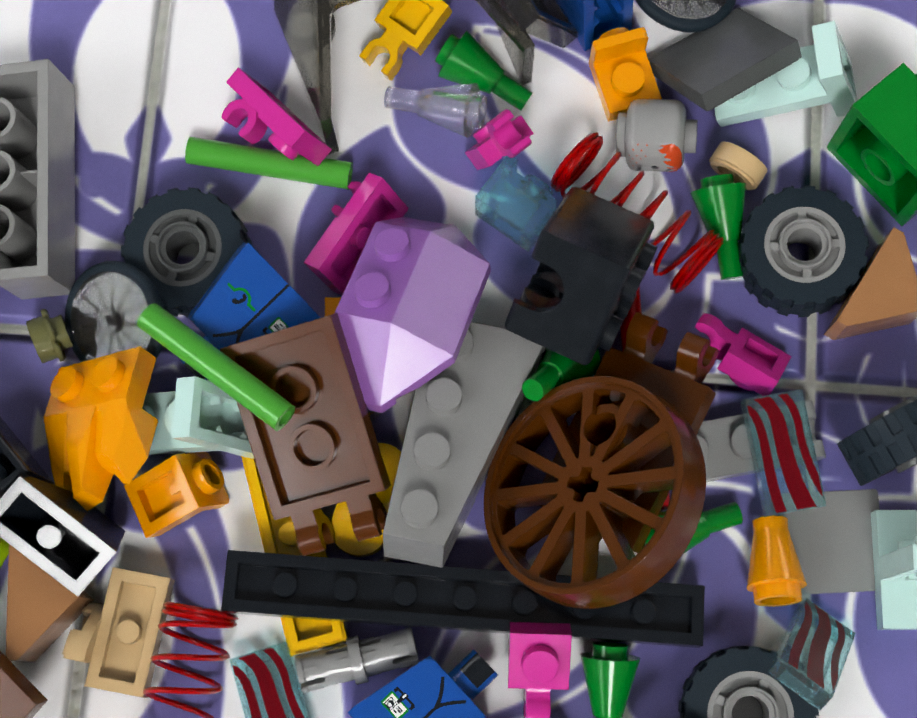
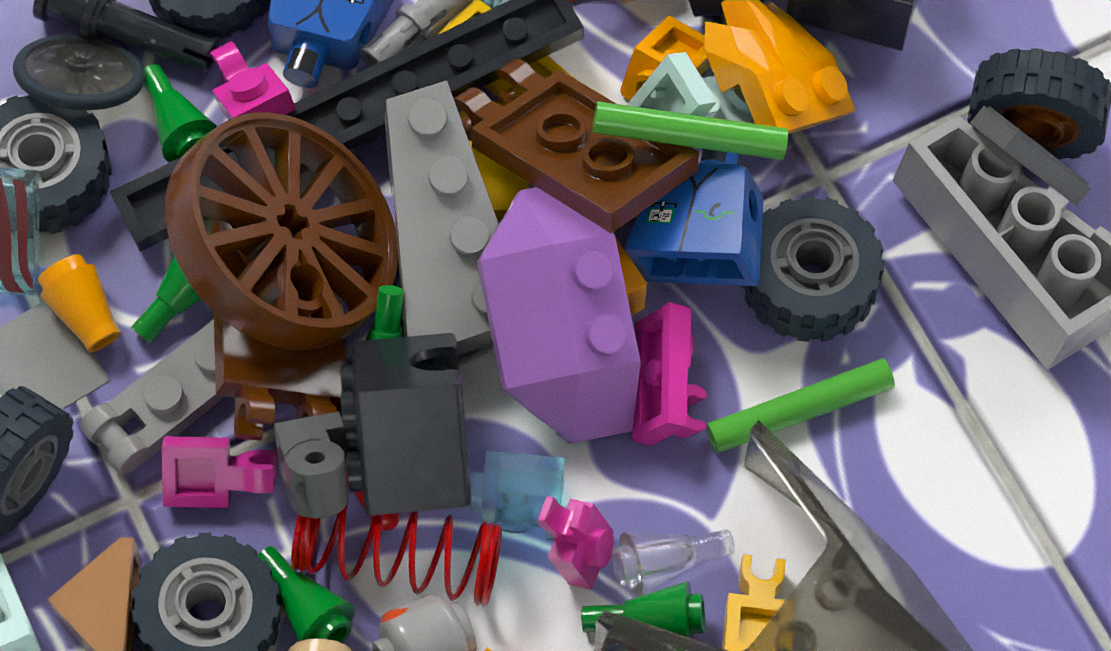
camera: 145 degrees right, 10 degrees down
olive plate [26,309,73,363] -> none
clear smoke wheel [65,261,164,362] -> none
dark pink plate [221,68,332,166] -> none
tile [741,389,827,517] -> none
none -> dark grey leg [274,411,348,518]

